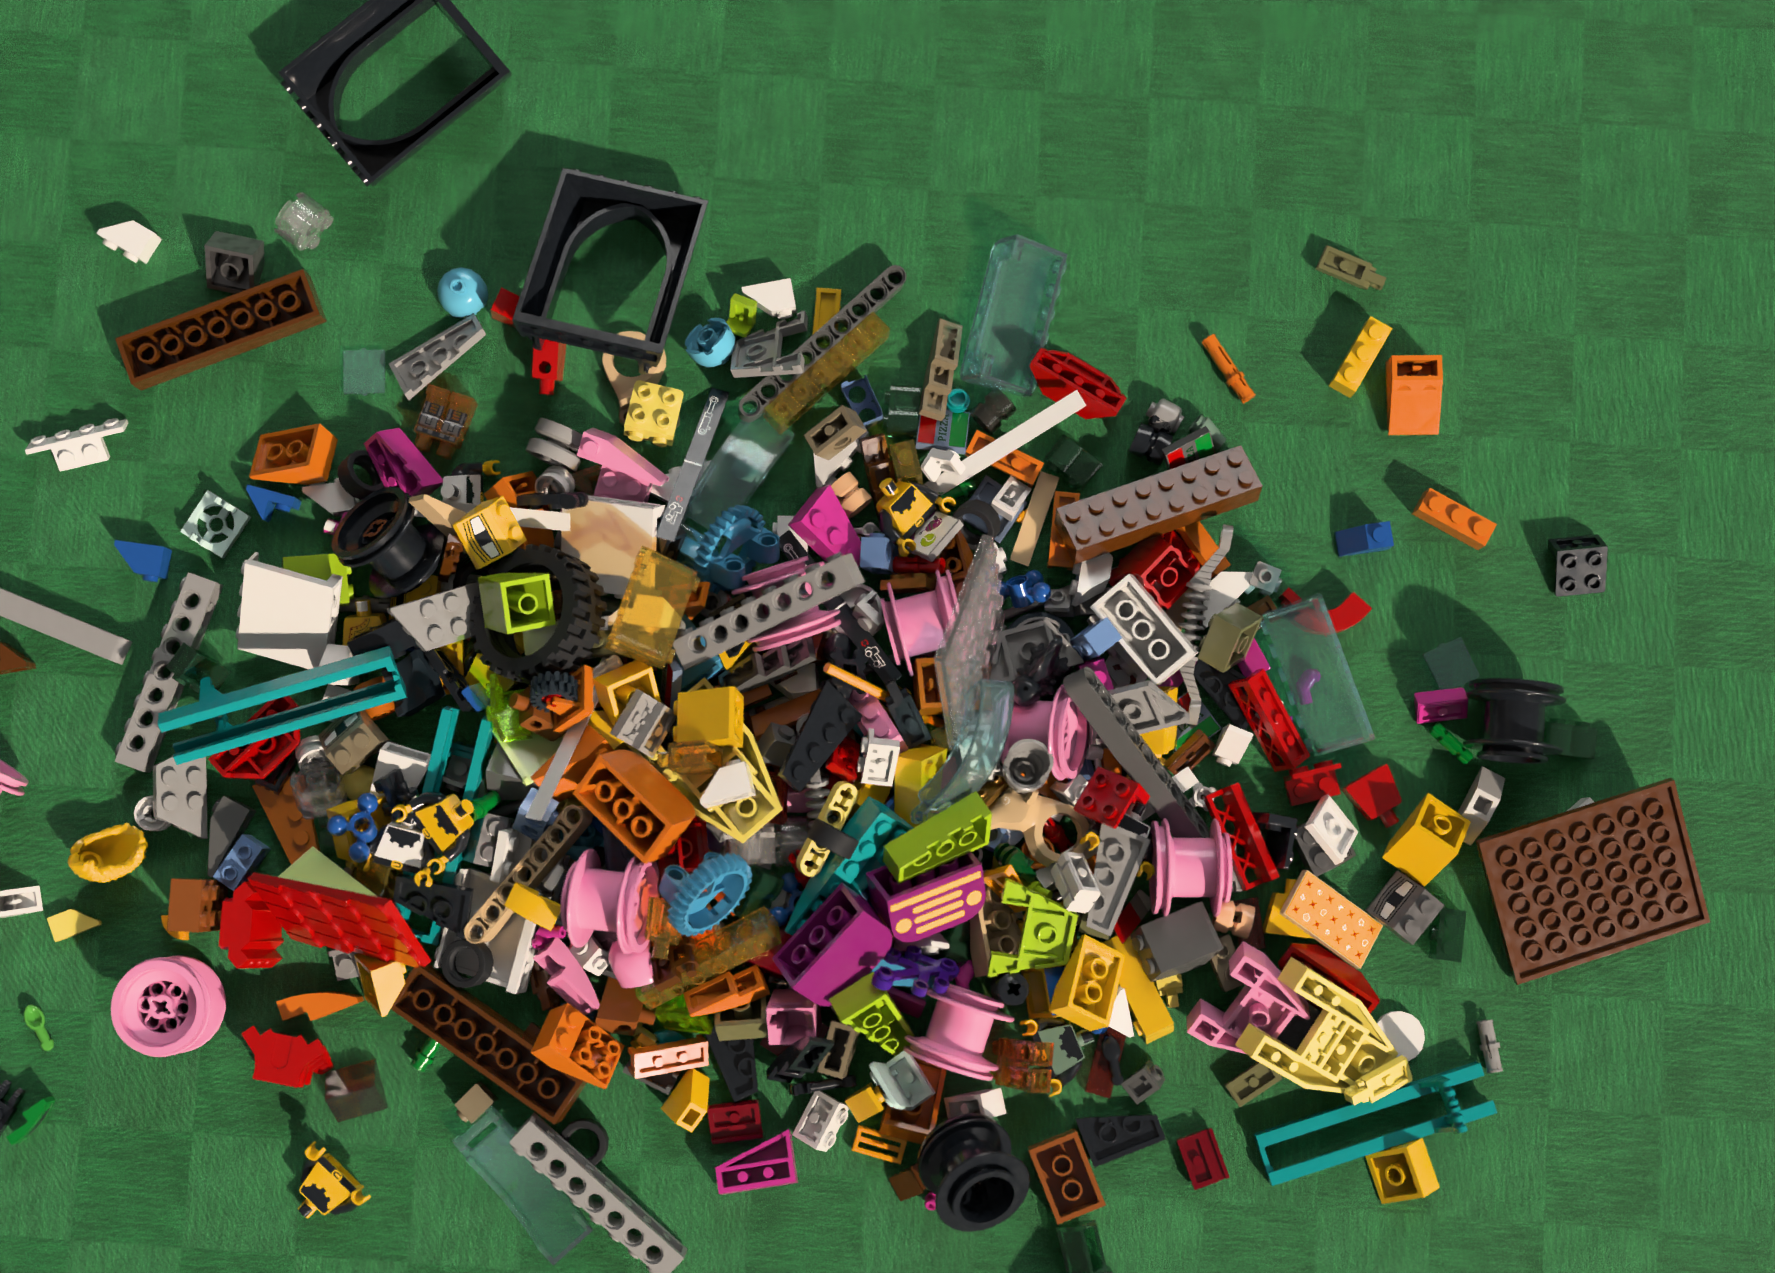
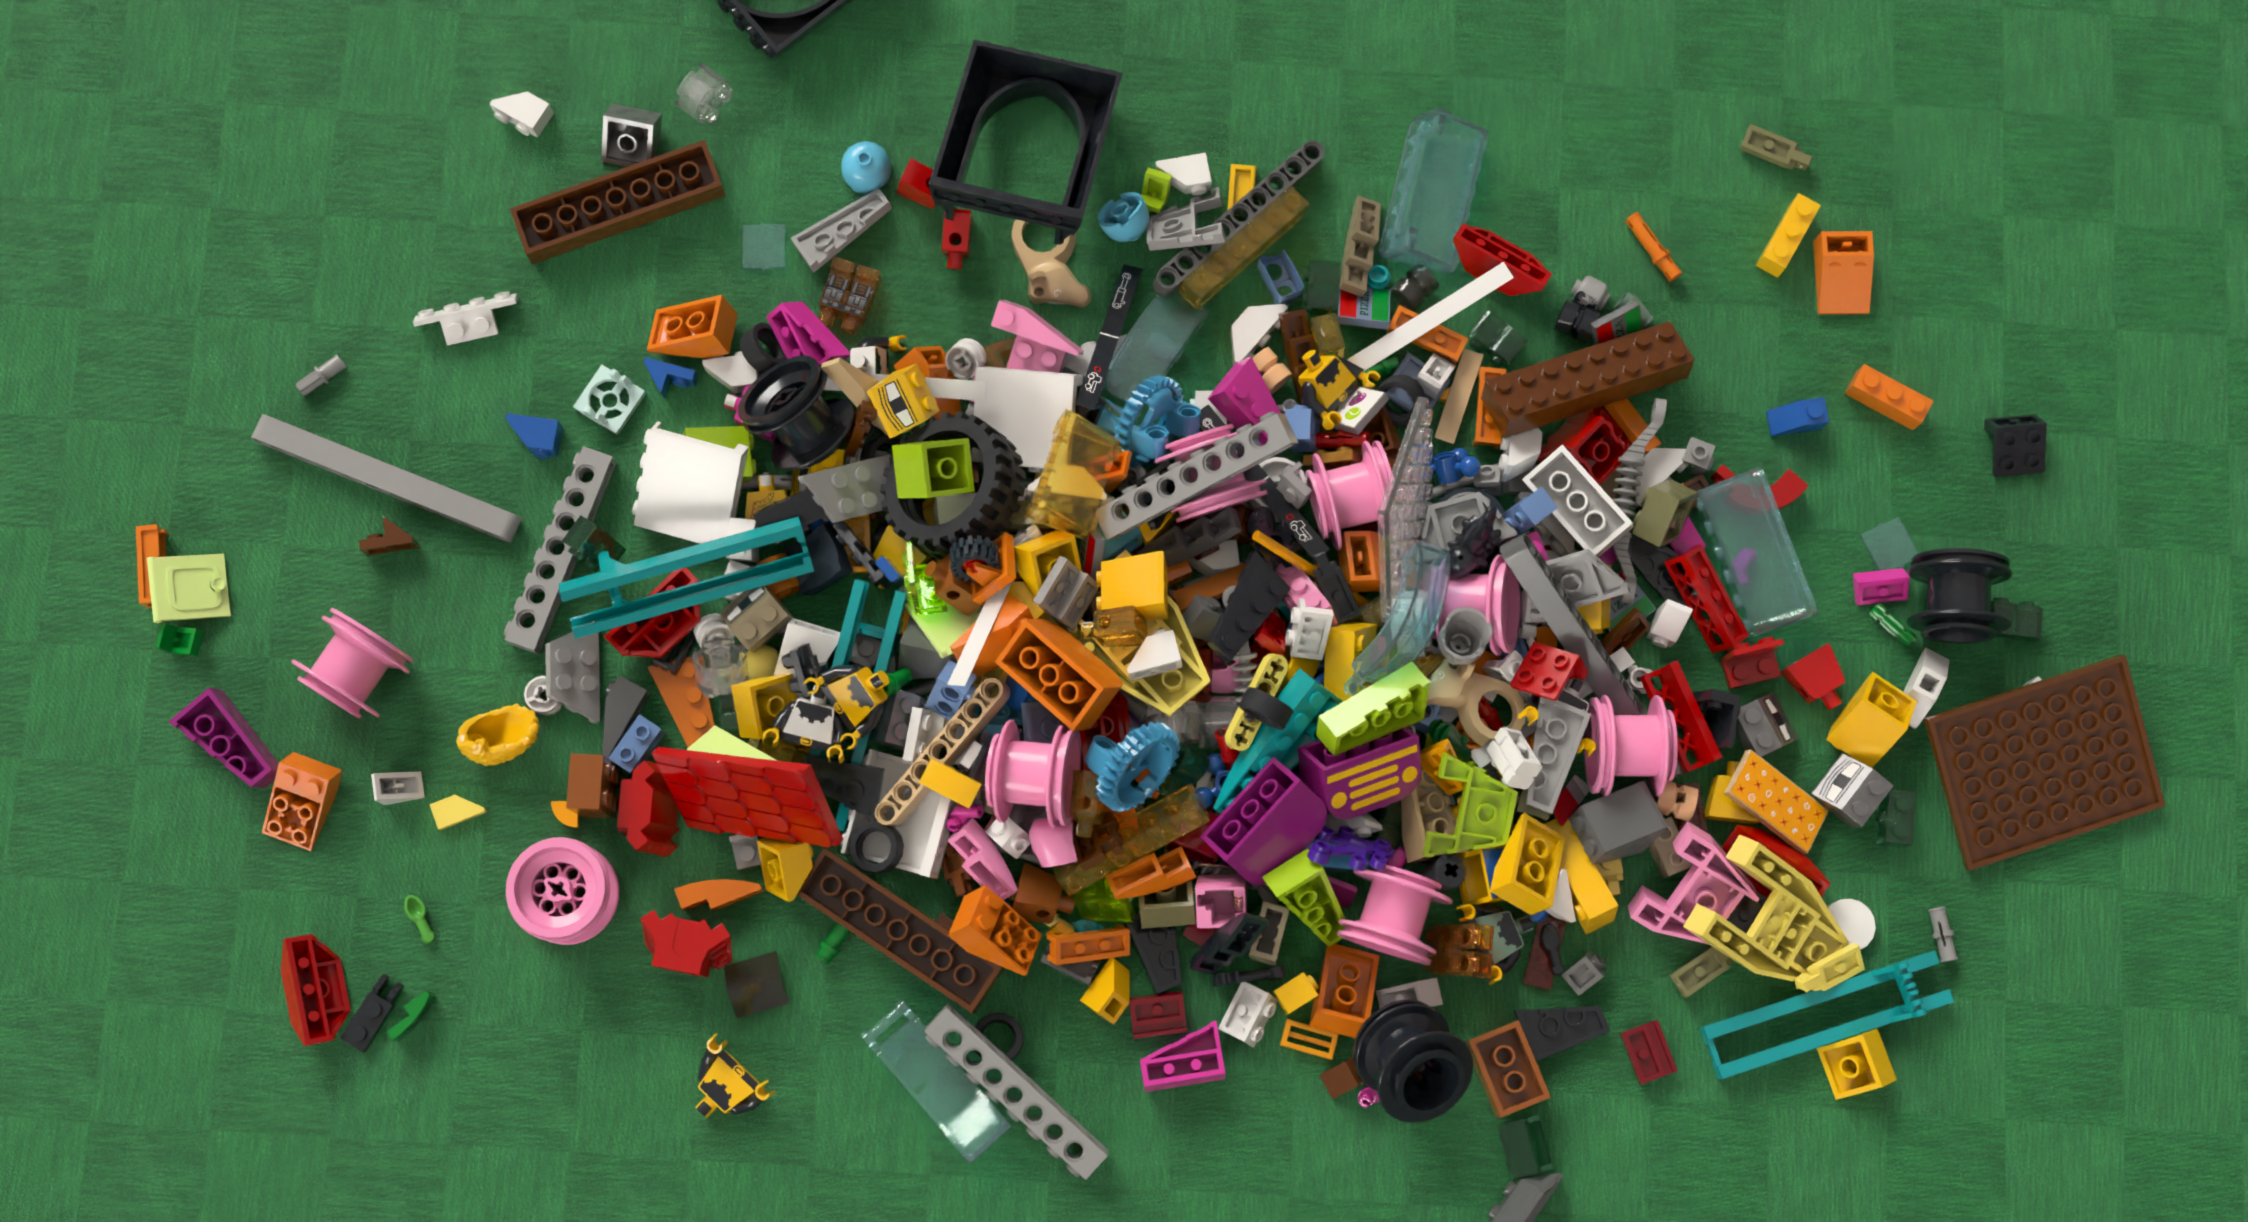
camera: 10 degrees left, 5 degrees down
blue piece [327,793,378,863] -> none
dark tan brick [454,1081,498,1124] -> none
black hinge [516,492,589,510] -> none
light grey wheel [525,418,582,473] -> none
light yellow bracket [624,380,683,447] -> none
dark tan brick [804,405,867,460] -> none
light aqua bracket [869,1051,936,1111] -> none
white bracket [920,448,966,482] -> none
white tile [1305,794,1358,865] -> none

